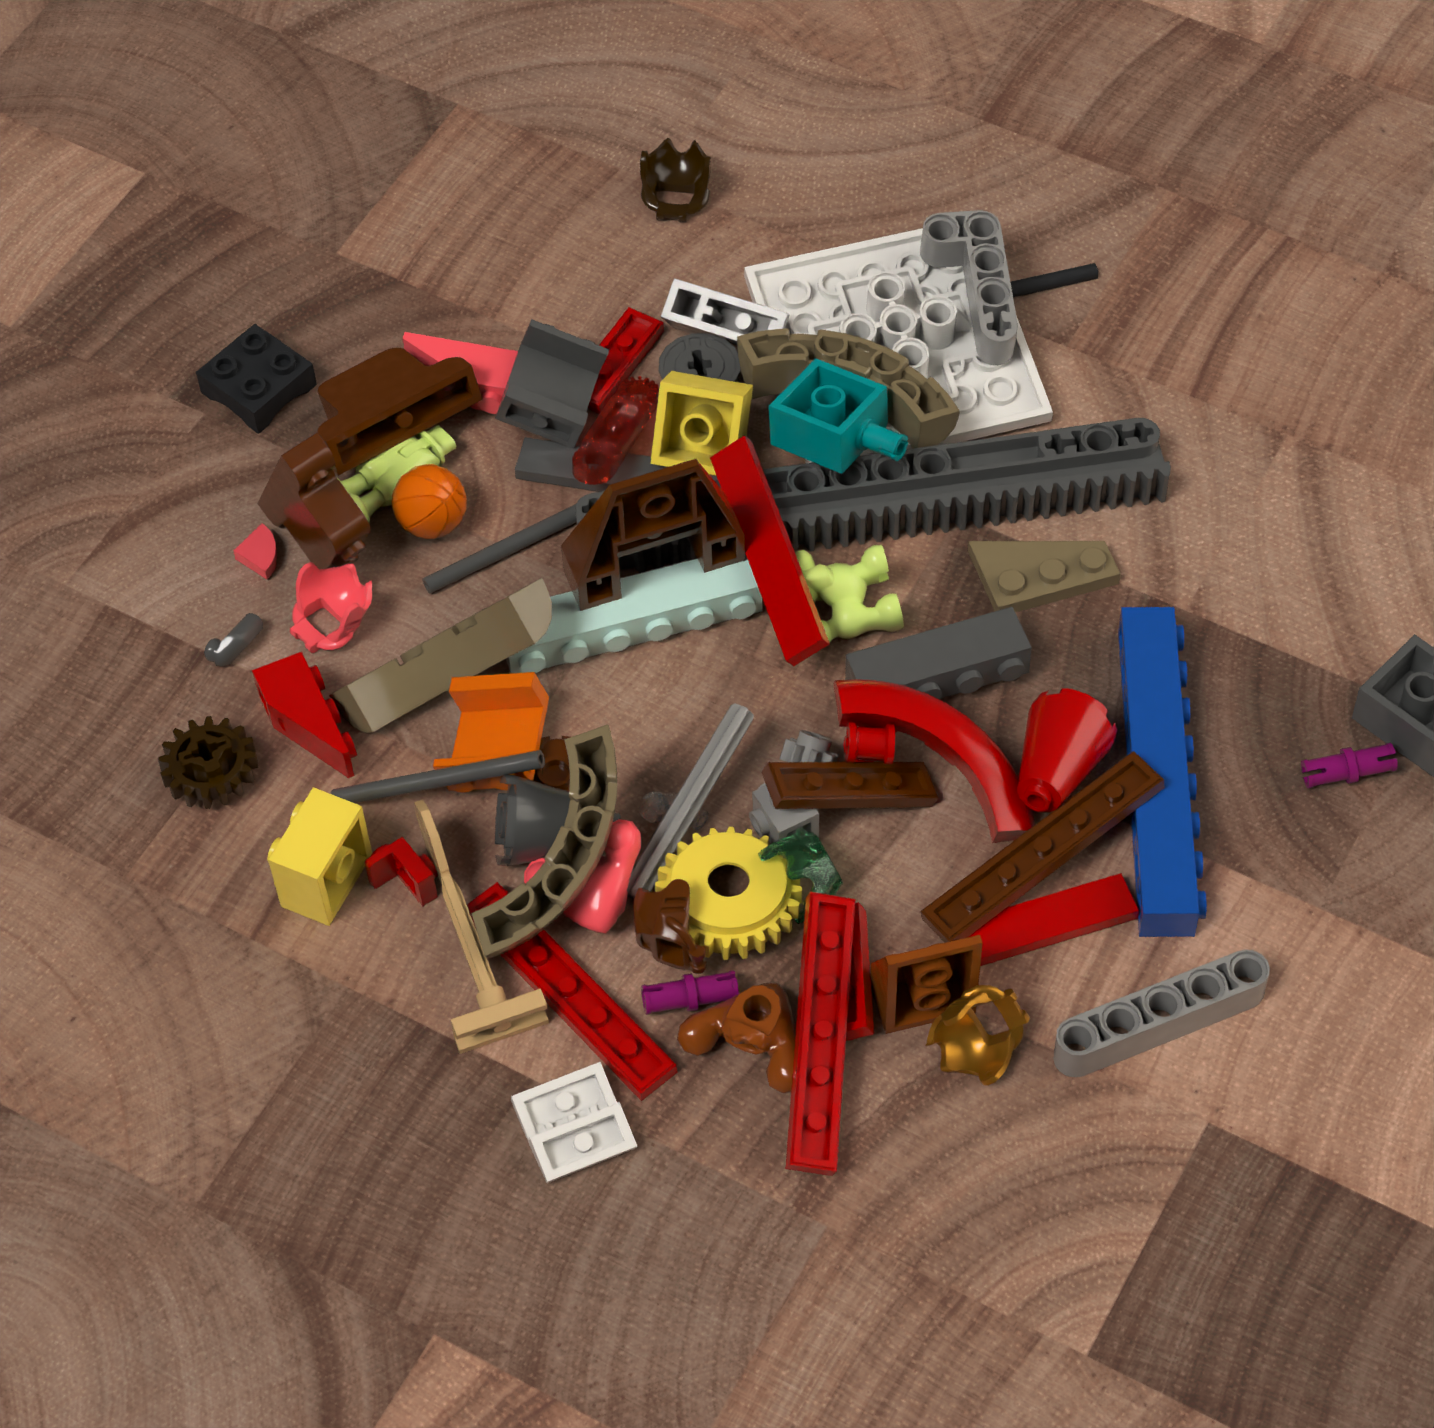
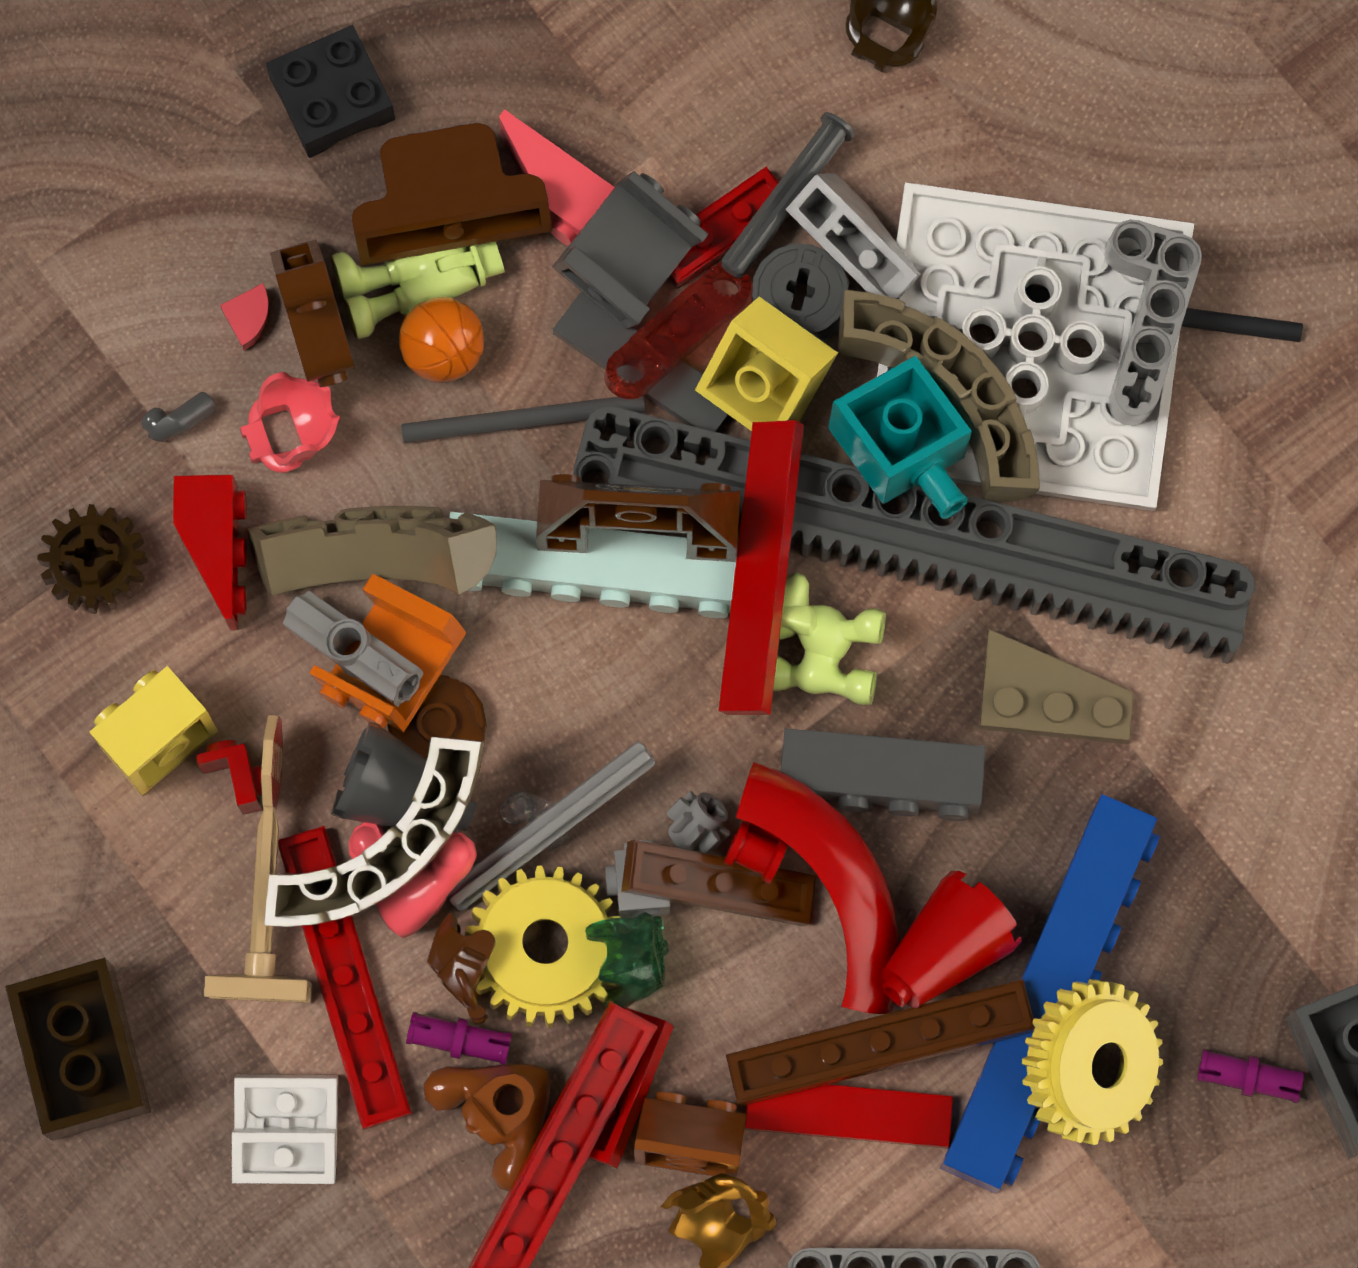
camera: 20 degrees right, 20 degrees up
dark grey piece [331,750,545,803] -> none
none -> dark brown brick [5,957,151,1141]
none -> light grey piece [283,590,424,707]
none -> dark grey axle [721,112,855,278]
none -> light yellow gear [1022,979,1163,1145]

